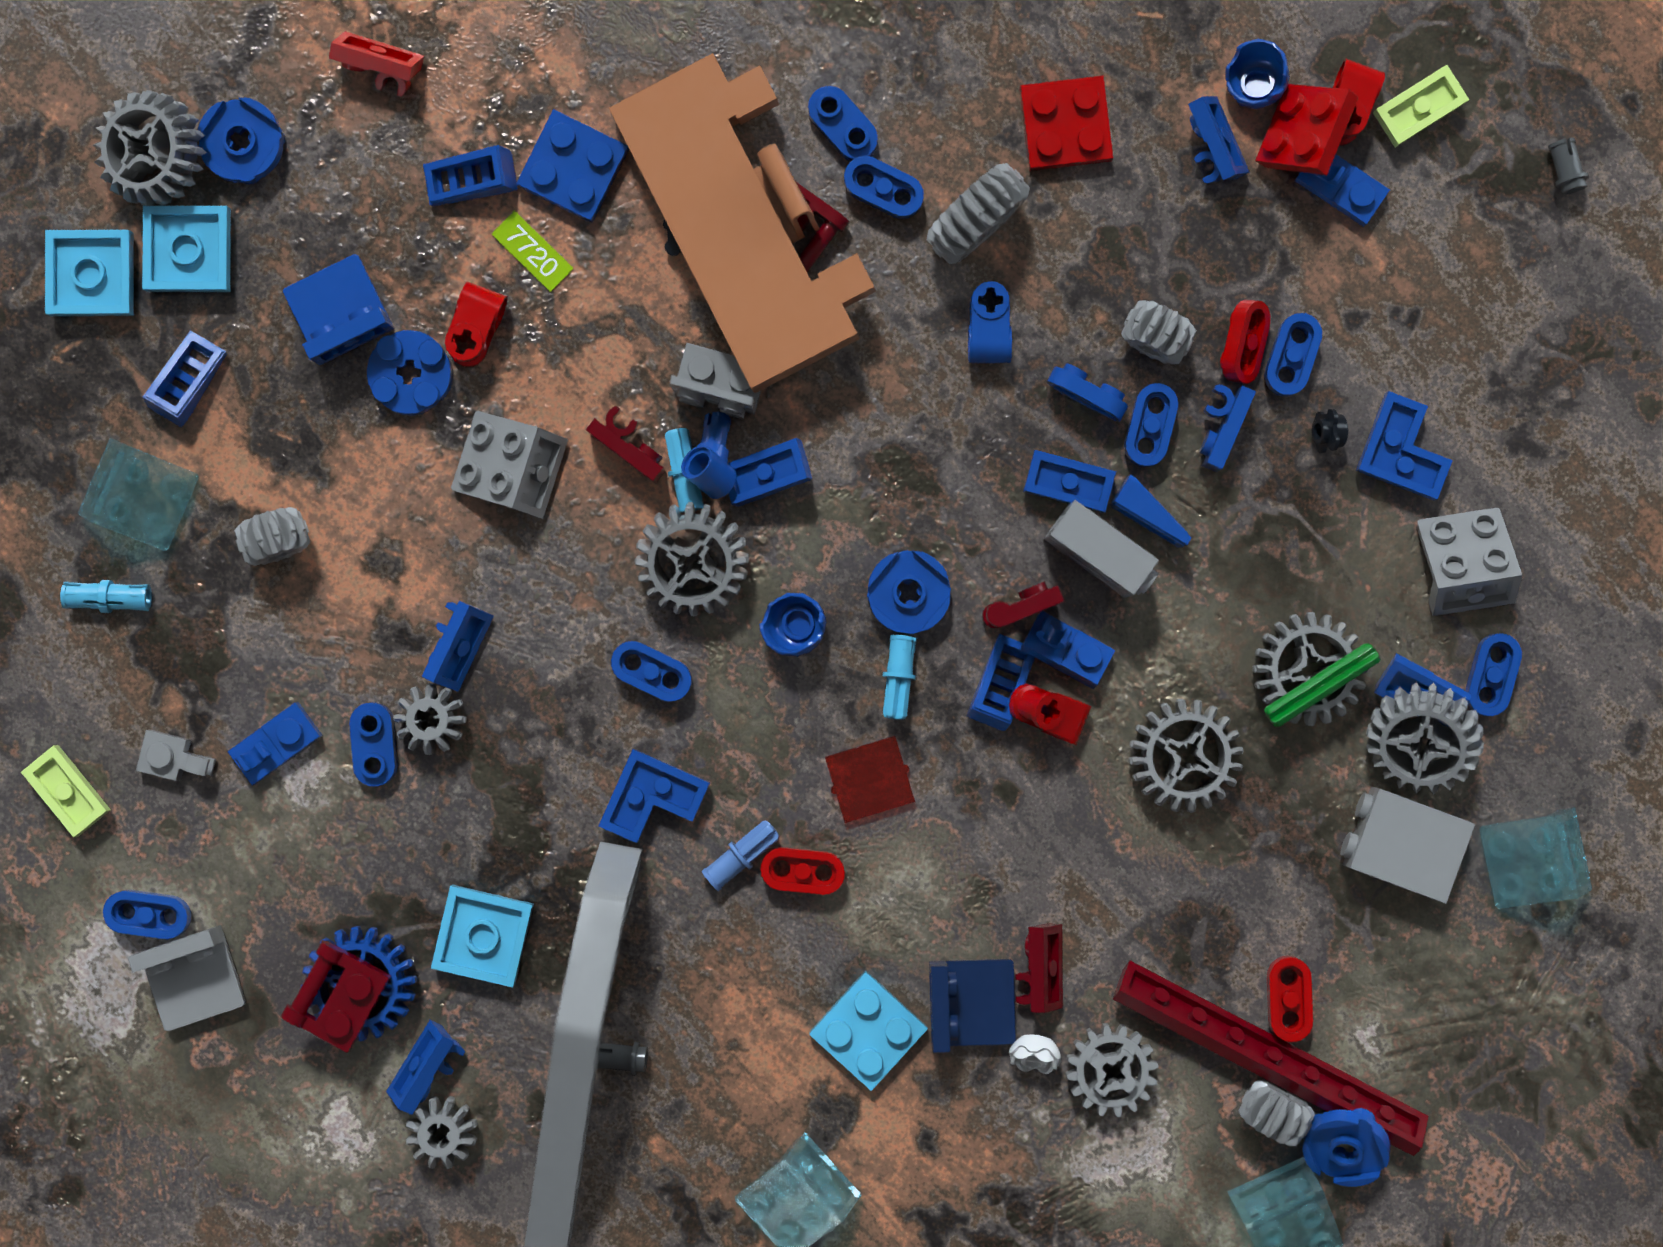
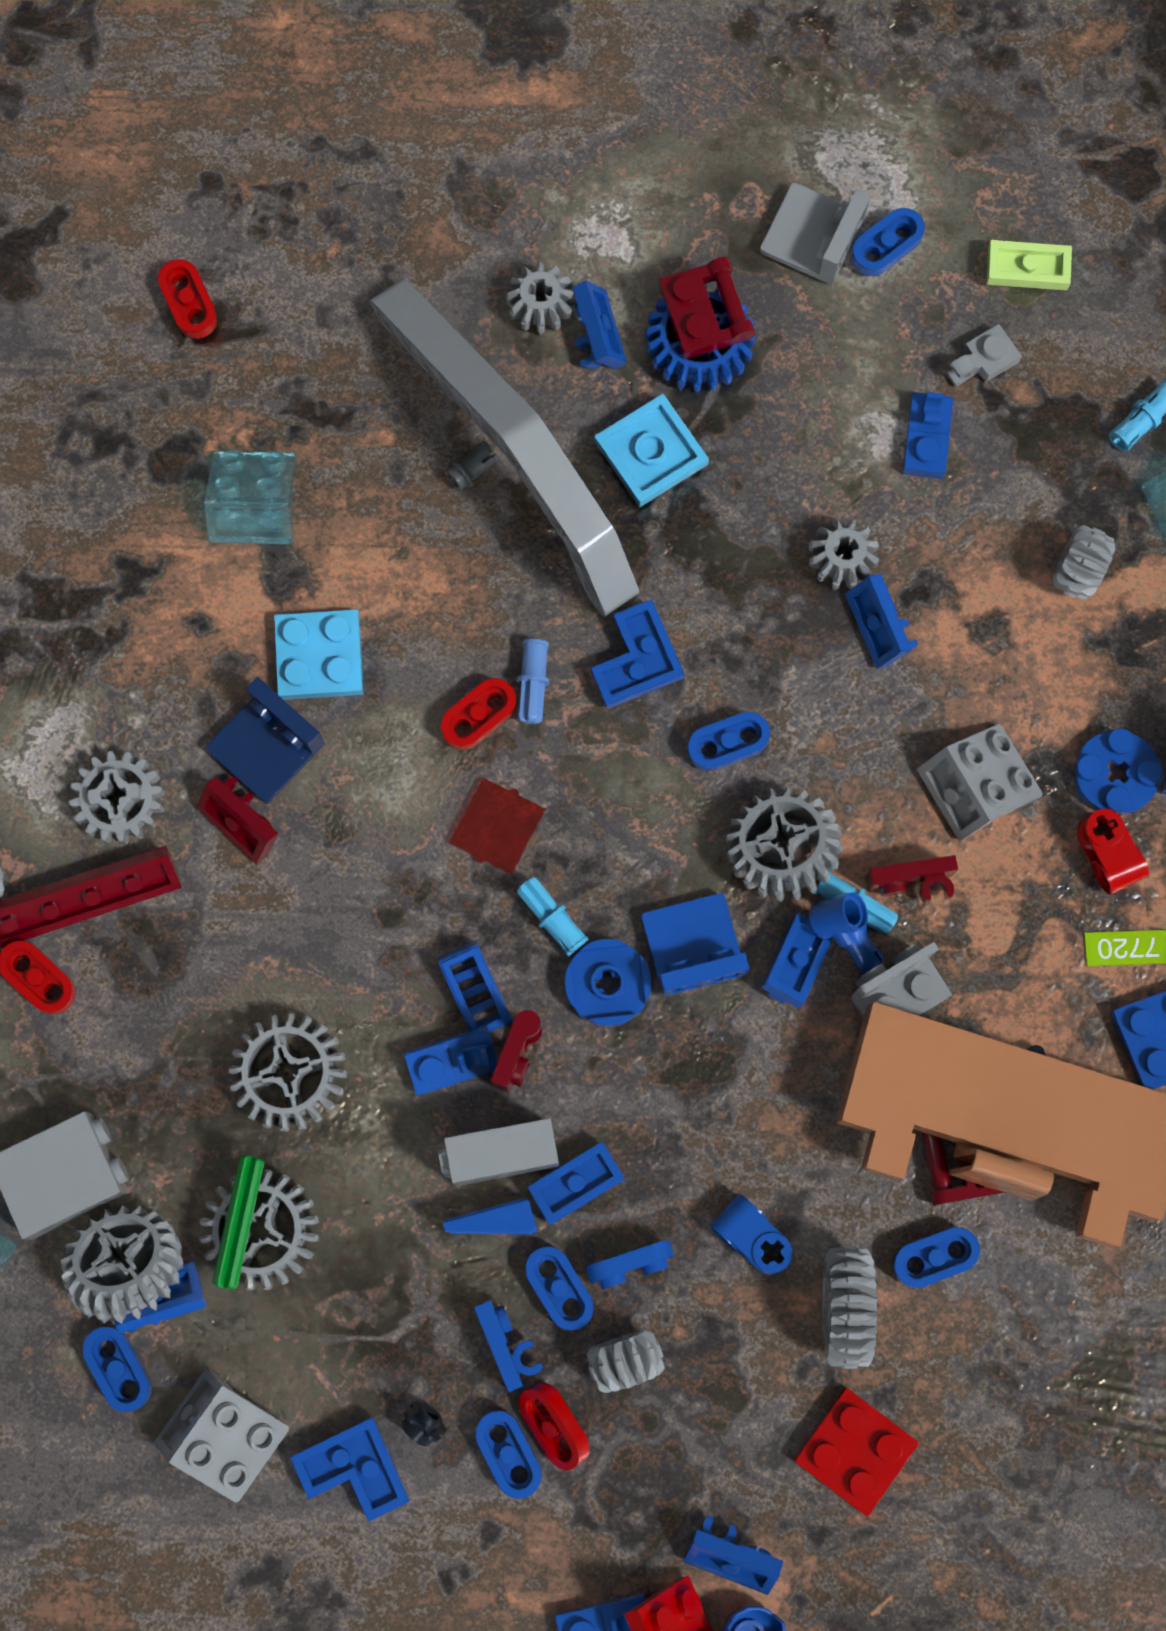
camera: 130 degrees right, 10 degrees down
blue plate [350,702,398,787] -> none
blue hair [759,593,826,657] -> none
blue plate [808,86,878,161] -> none
red piece [1009,684,1092,746] -> none
white plate [1009,1035,1061,1074] -> none
none -> blue bracket [642,893,749,997]

